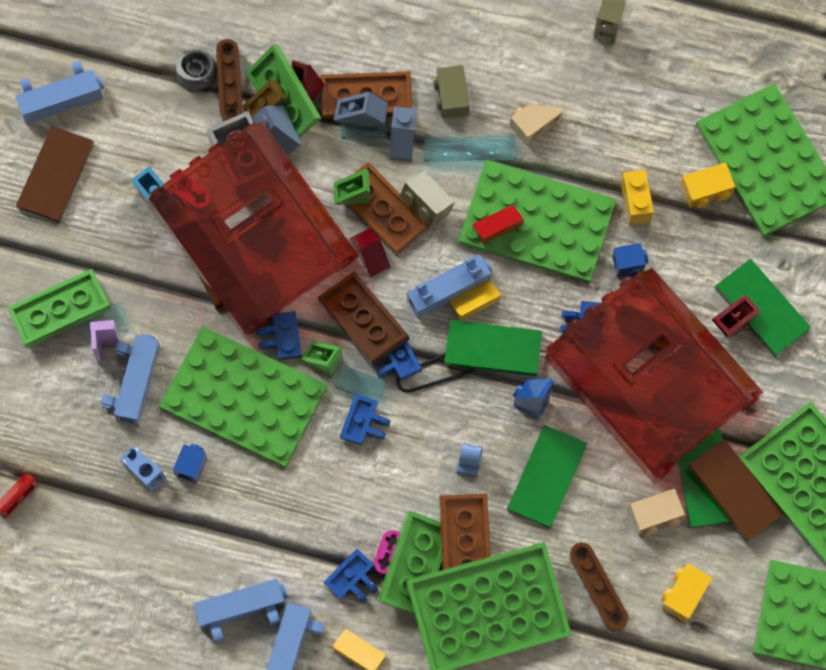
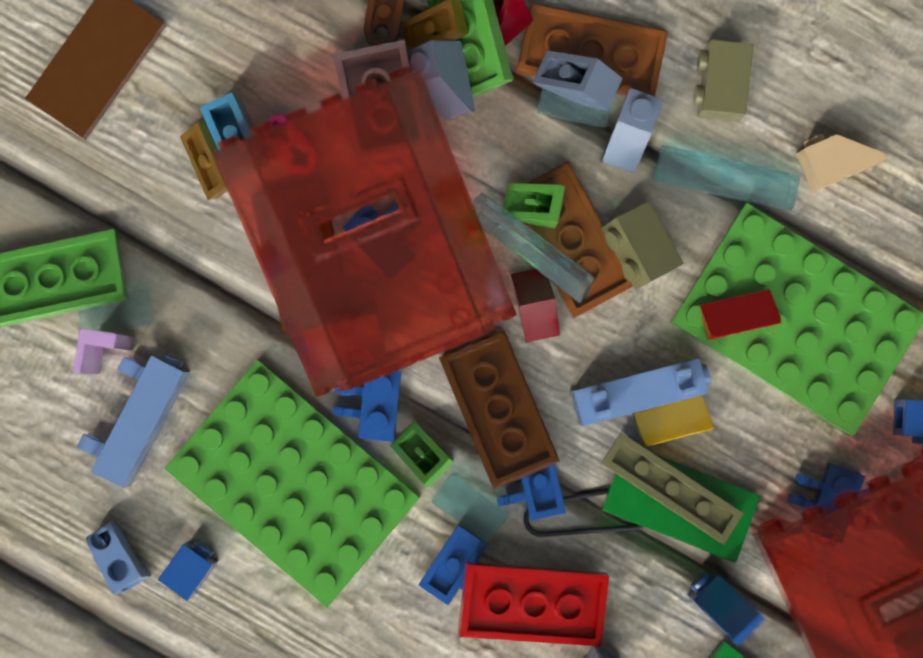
camera: 15 degrees right, 15 degrees up
none -> pearl gold plate [180,120,237,200]
none -> red plate [458,562,610,647]
none -> clear light blue tile [470,192,594,303]
none -> olive plate [600,433,744,544]

